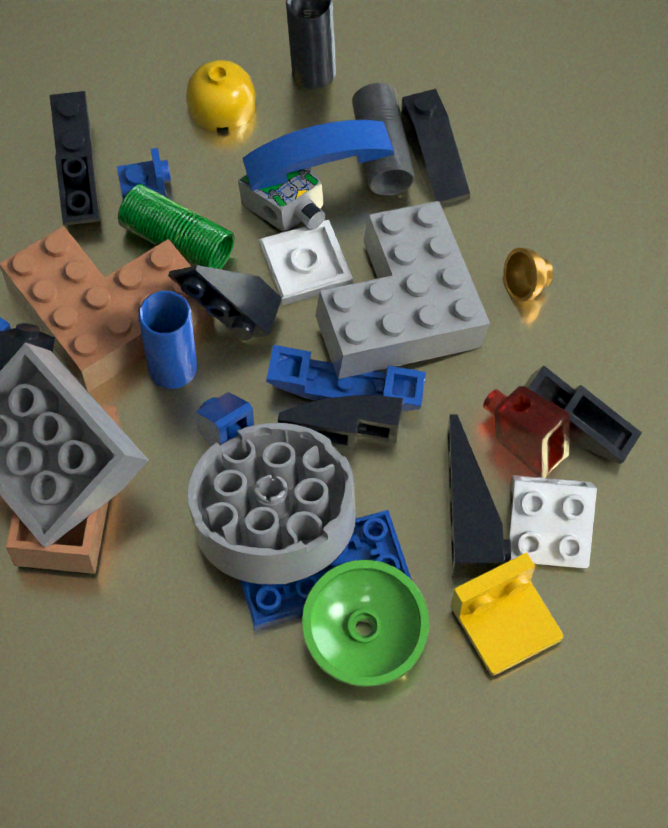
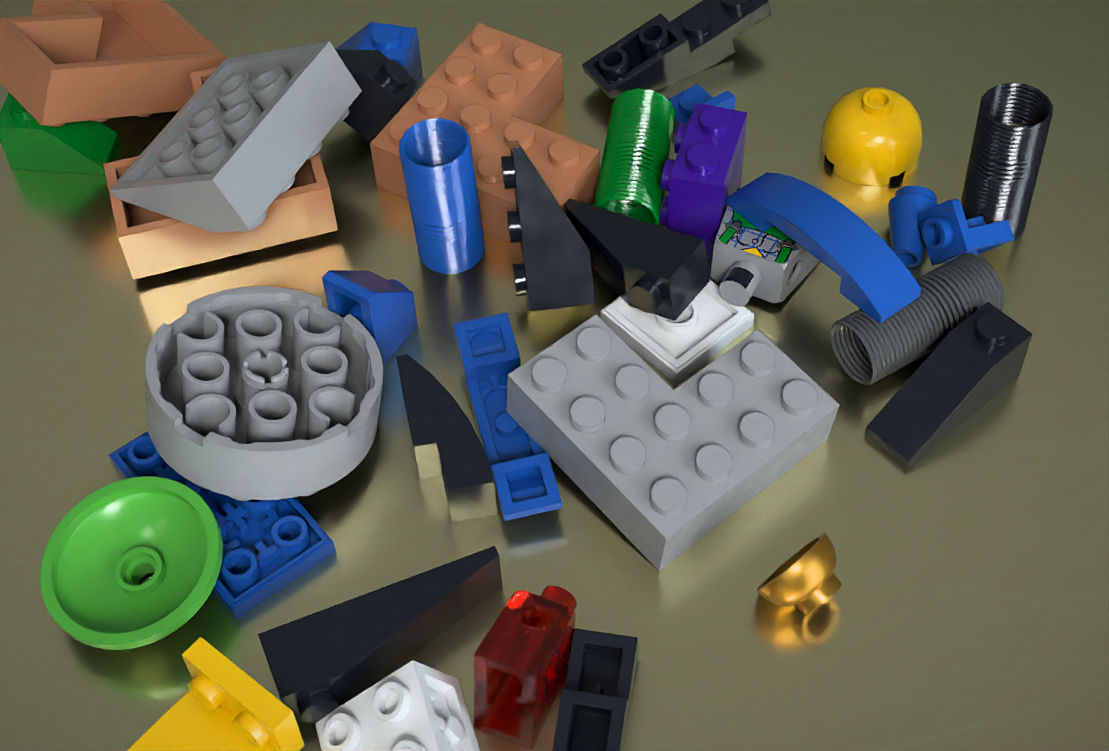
camera: 70 degrees right, 10 degrees down
none -> black slope [564,198,709,321]
none -> dark purple brick [660,103,747,258]
none -> blue cone [888,186,939,268]
none -> blue bracket [917,199,1014,266]

